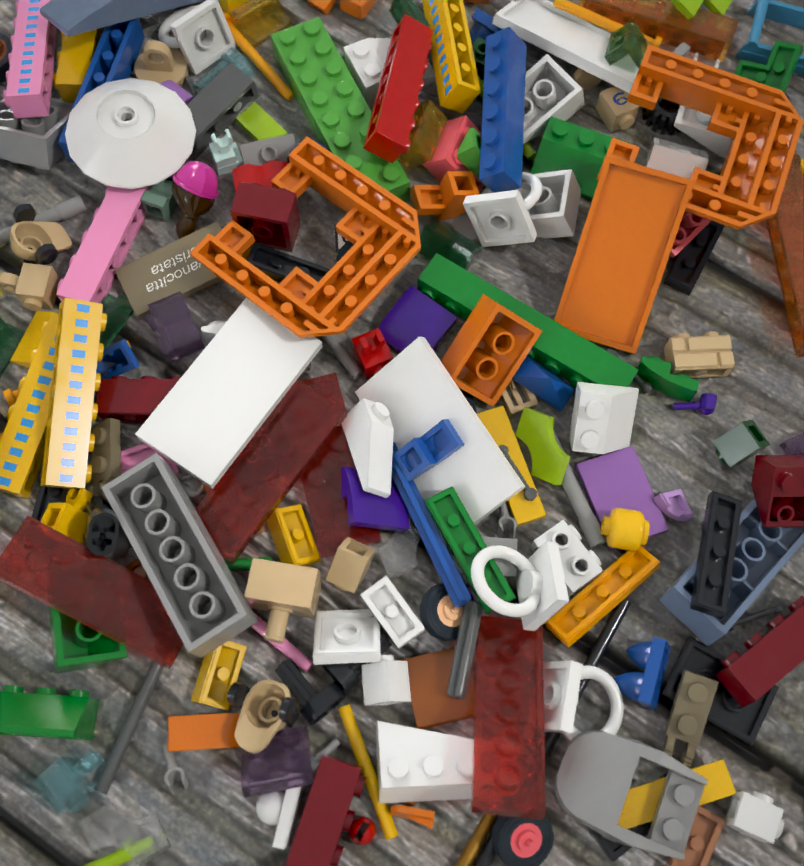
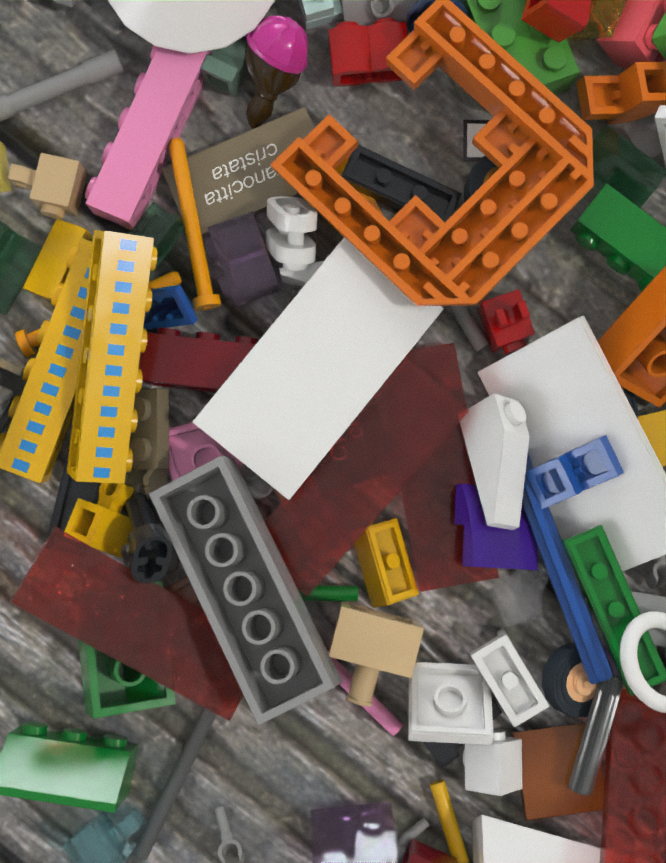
camera: 10 degrees right, 15 degrees up
tan cap [9,204,72,265] -> none
orange slope [167,713,240,752] -> none
yellow slope [191,641,247,711] -> none
tan cap [227,679,301,754] -> none
dark red brick [230,182,301,252] -> none
black piece [274,658,347,726] -> none
tan brick [326,536,376,594] -> none
dark purple slope [378,285,457,353] -> none
none -> light orange bar [169,138,221,311]
none -> white brick [266,196,318,271]

